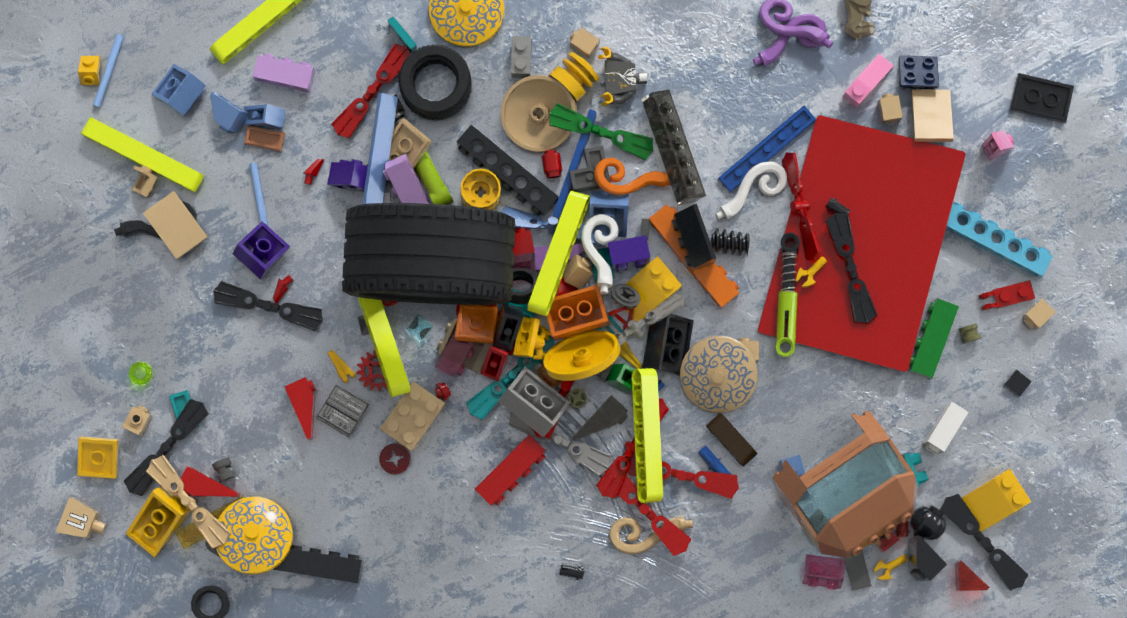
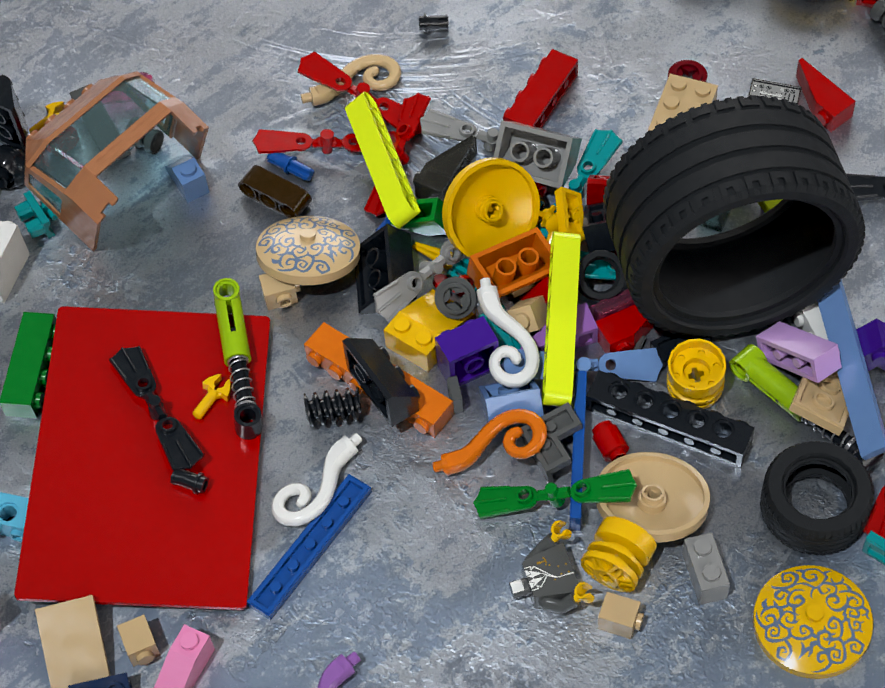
camera: 165 degrees right, 25 degrees down
clear smoke brick [641,89,706,205] -> none
red piece [782,152,820,260] -> none

